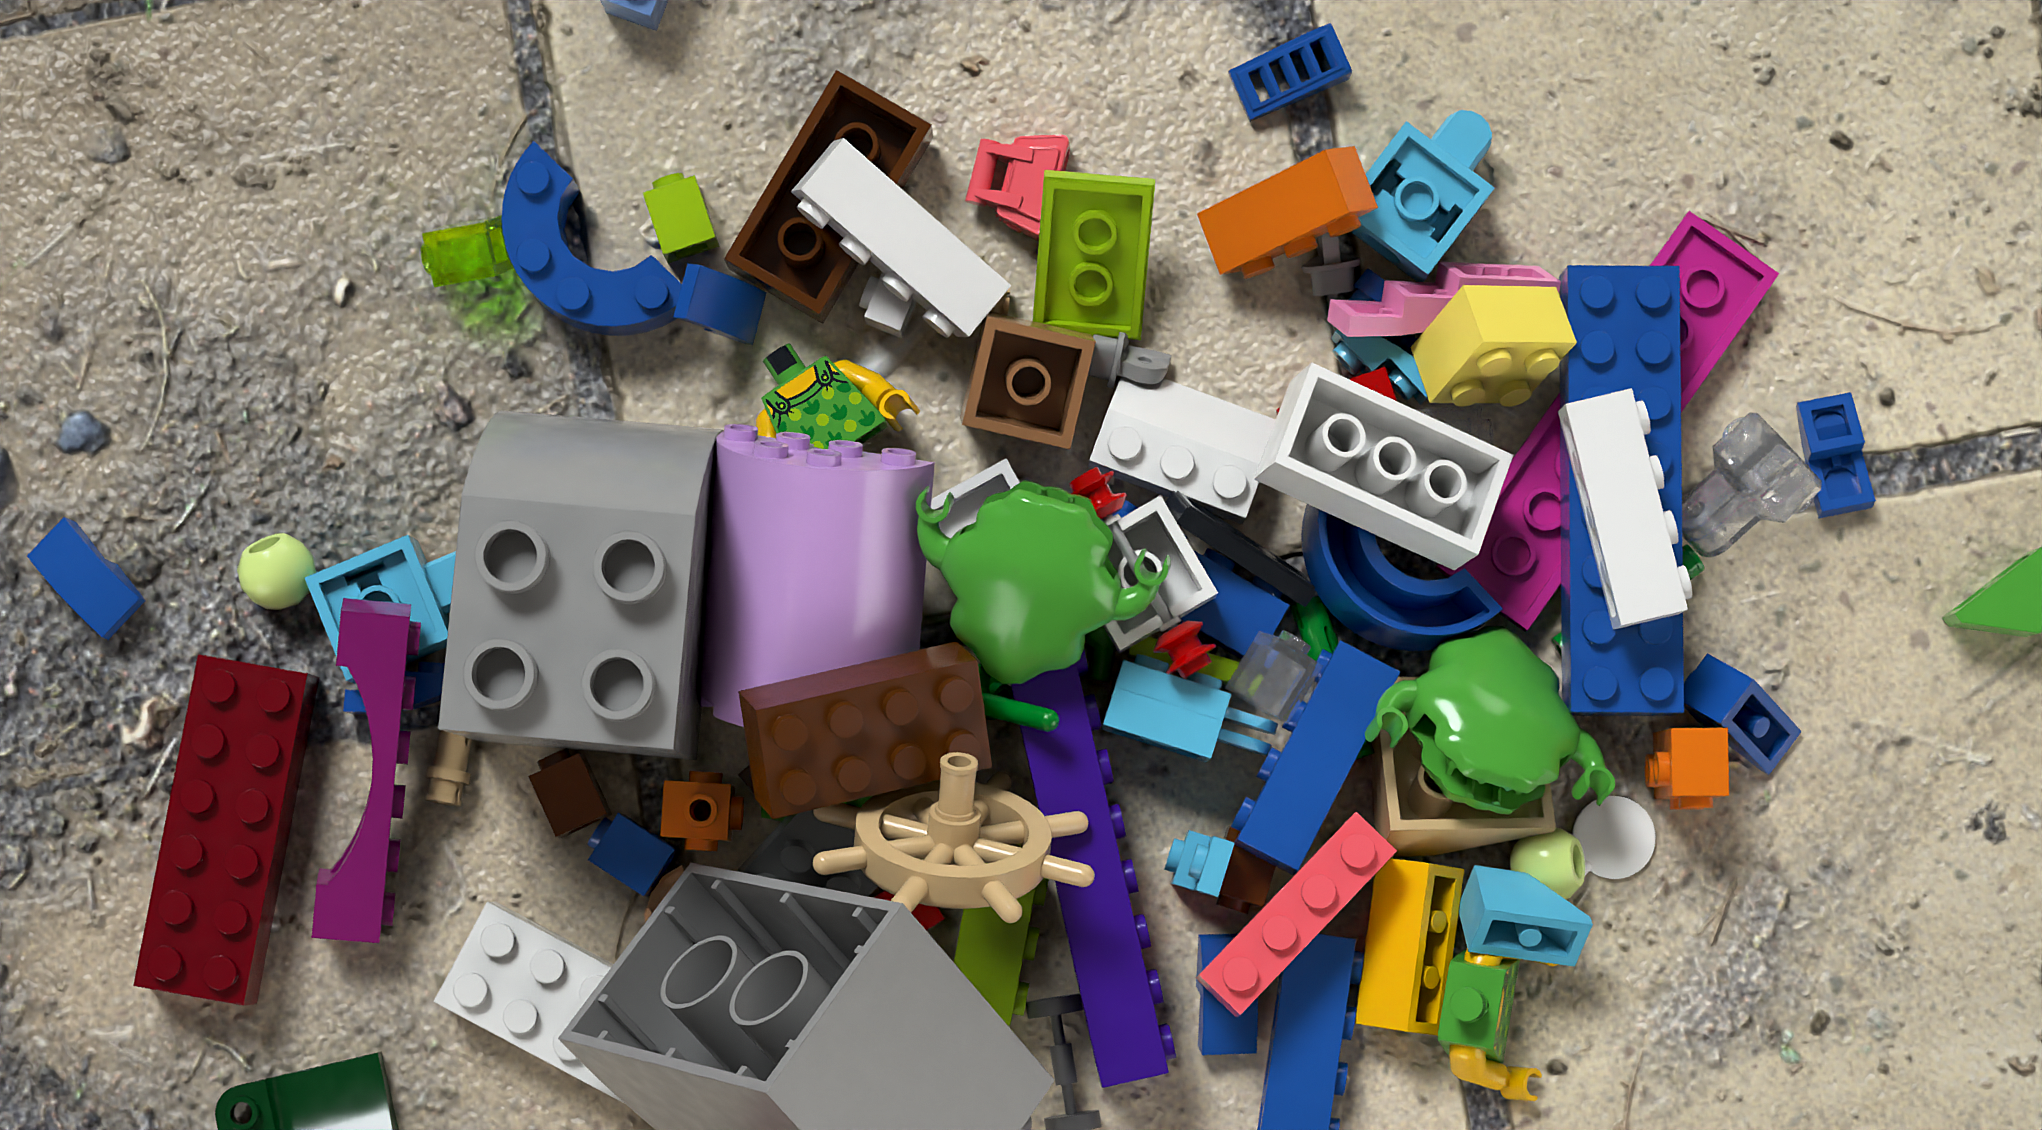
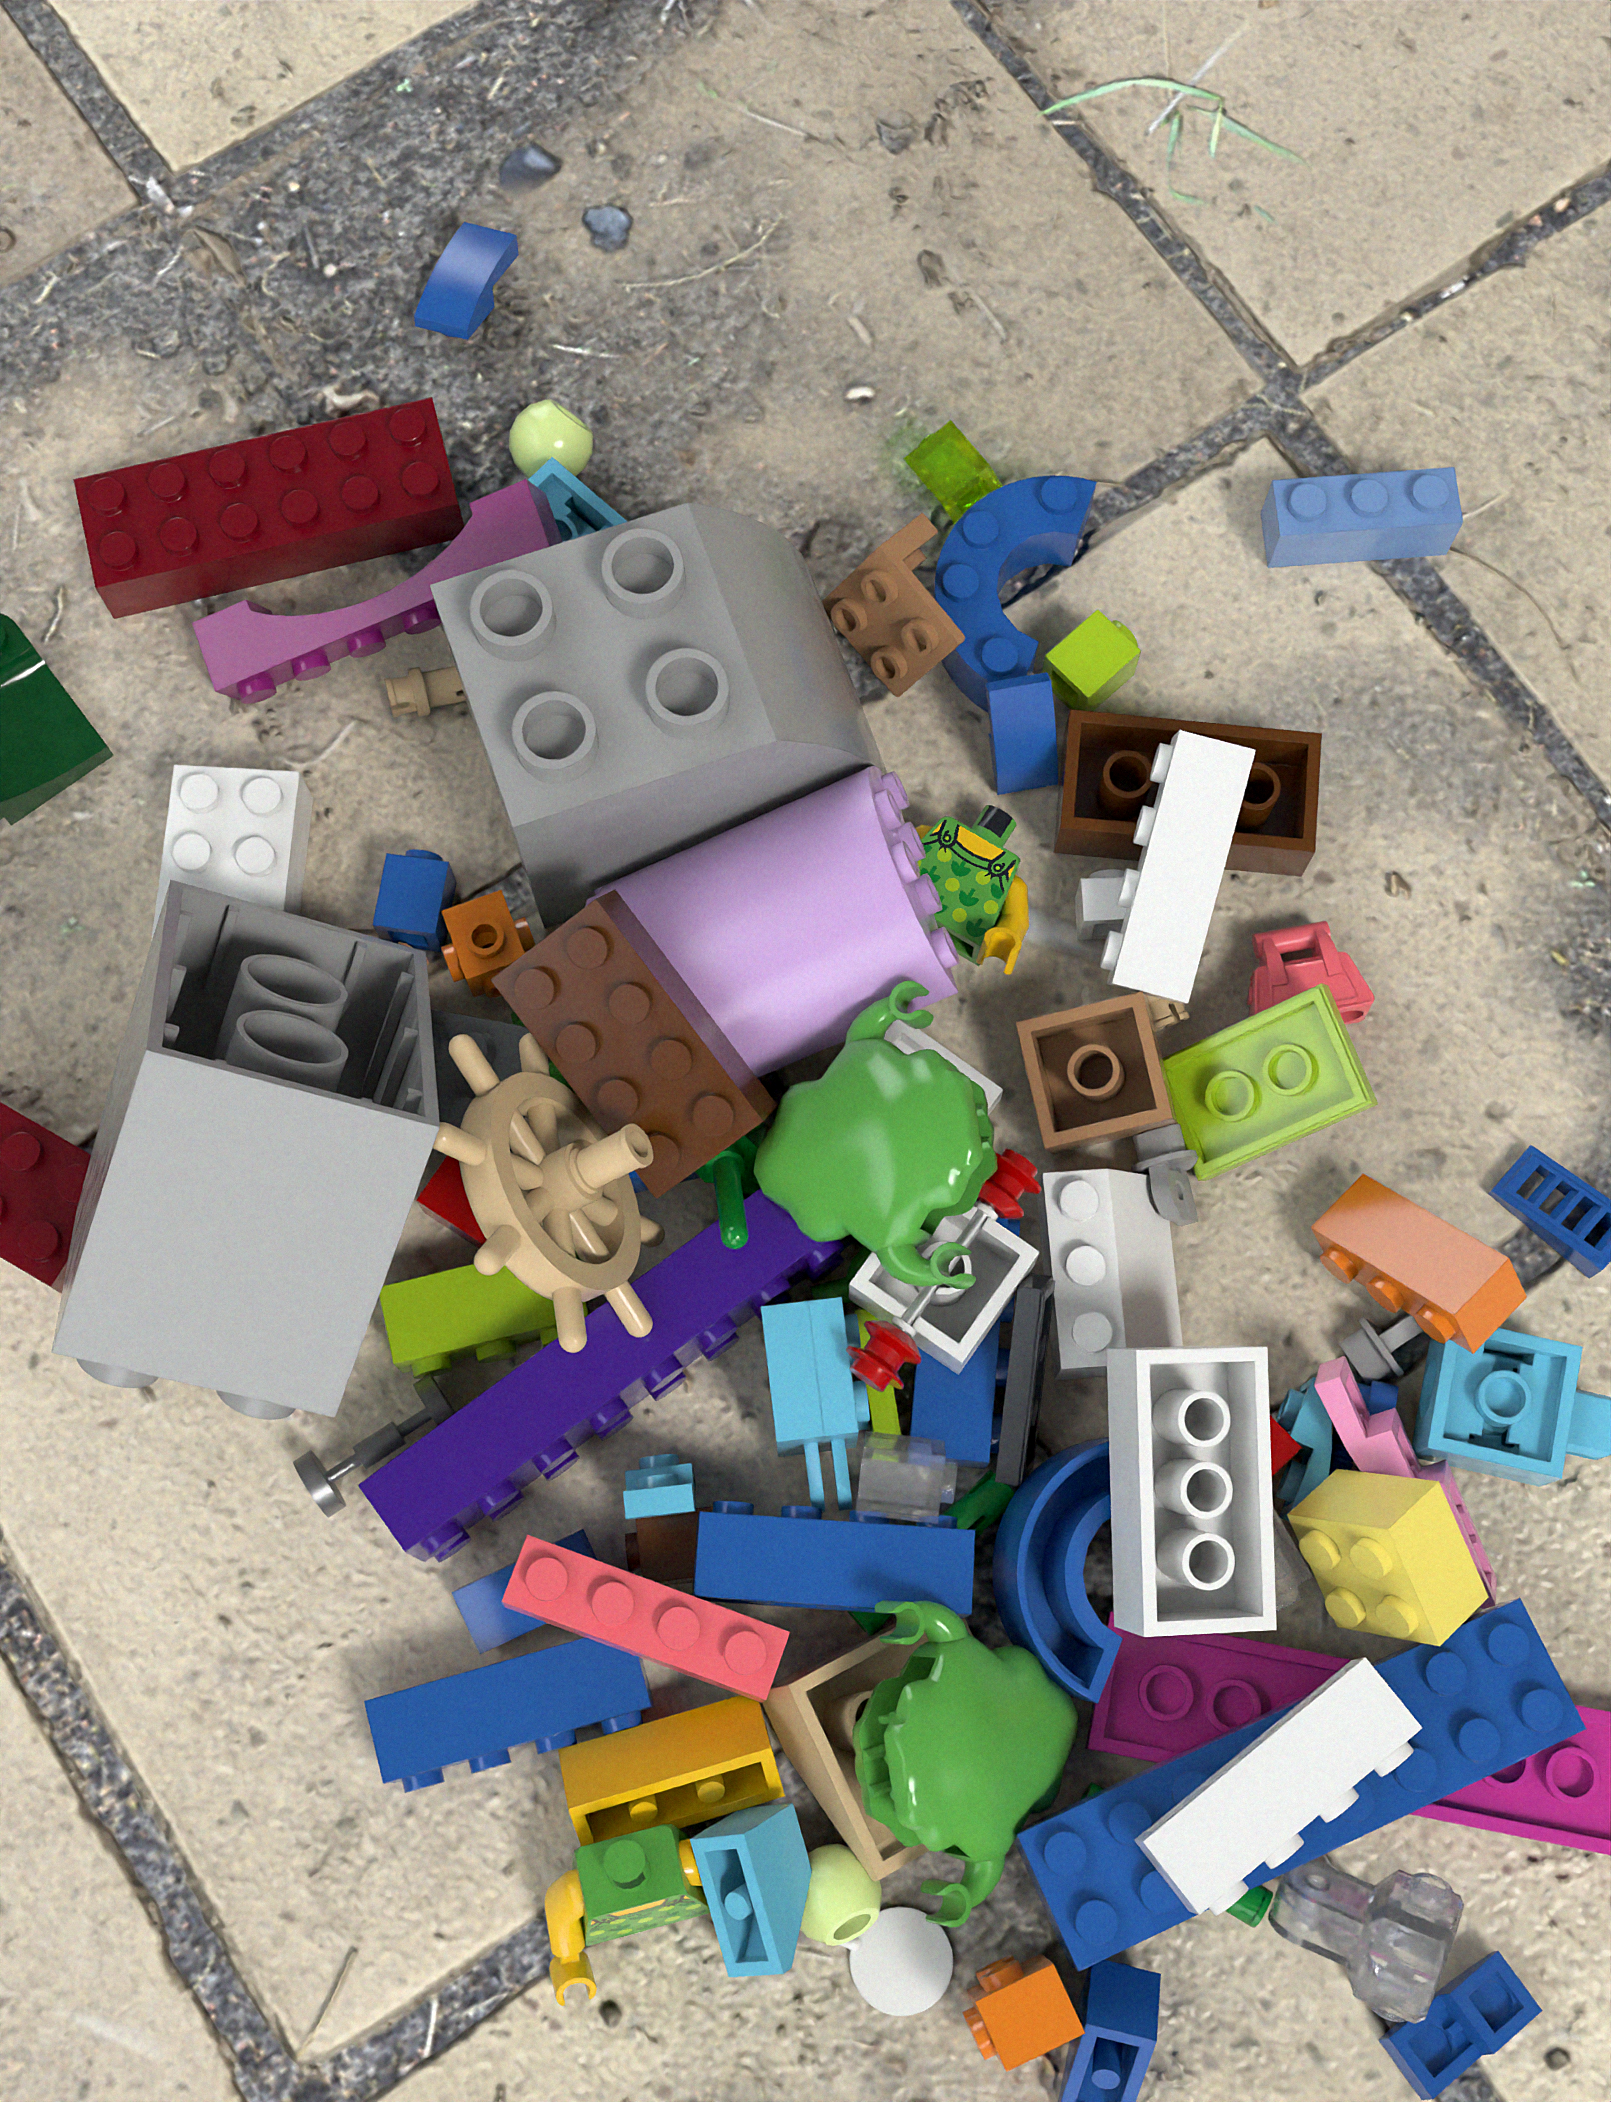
camera: 65 degrees right, 10 degrees down
reddish brown brick [528,748,612,838] -> none
none -> medium nougat bracket [822,512,965,697]

